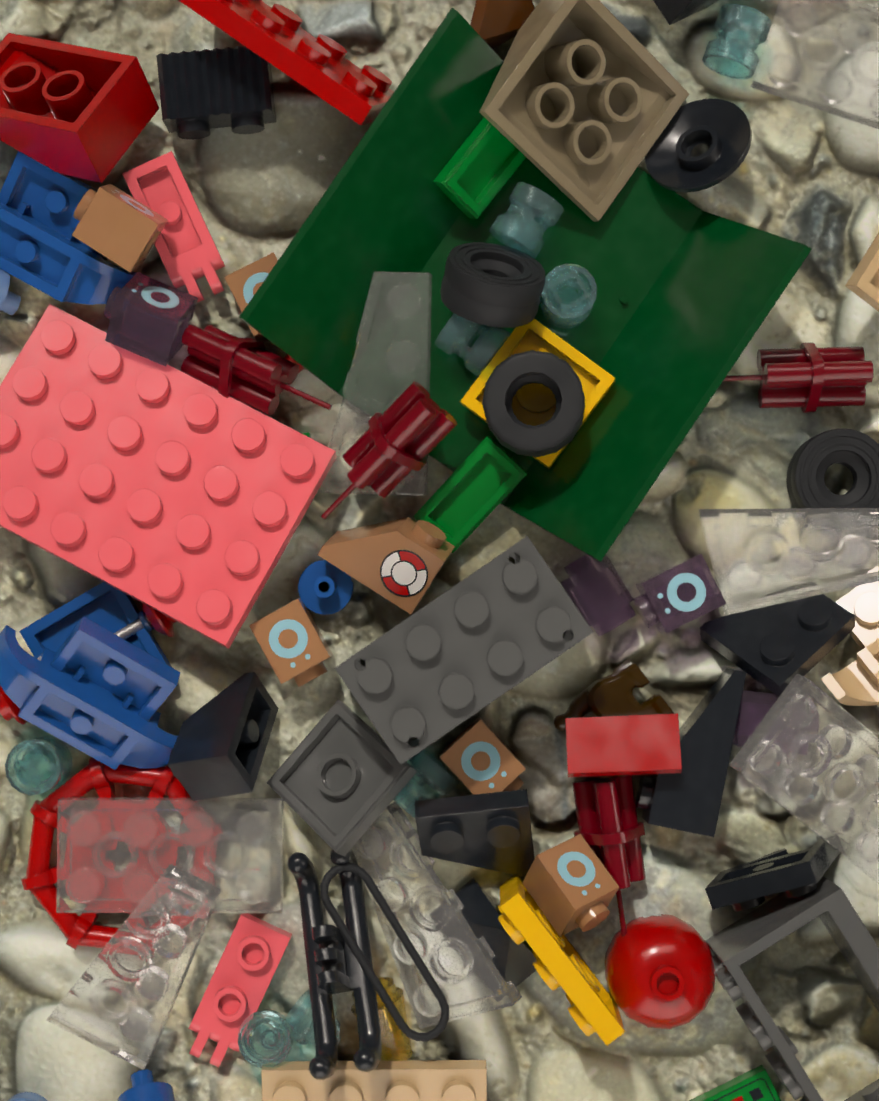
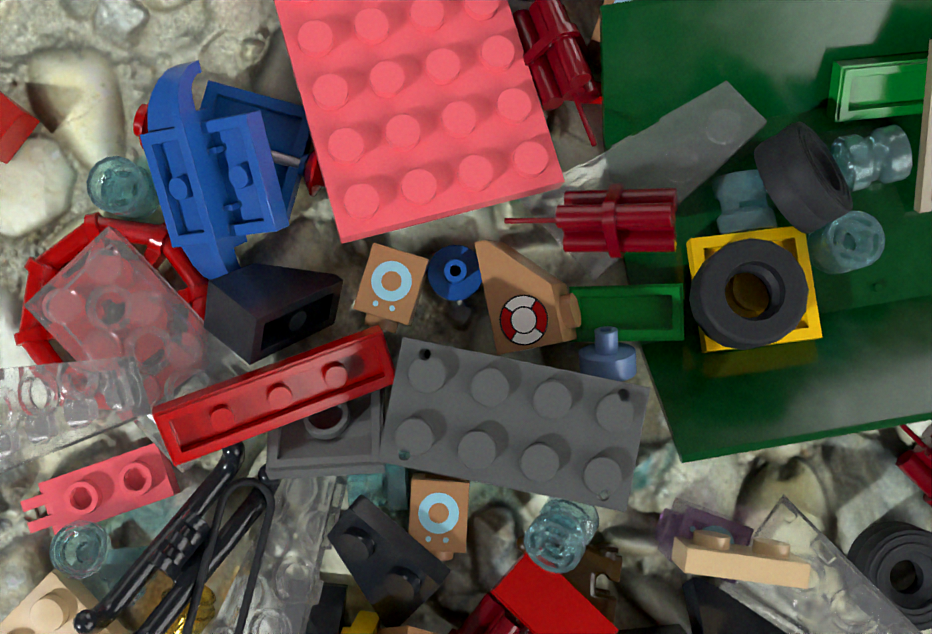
camera: 45 degrees right, 0 degrees up
clear purple brick [560,554,636,637] -> none
none -> red tile [152,325,396,467]
none -> clear light blue wheel [524,497,599,573]
none -> medium blue tile [579,326,637,382]
none -> tan plate [671,530,811,589]

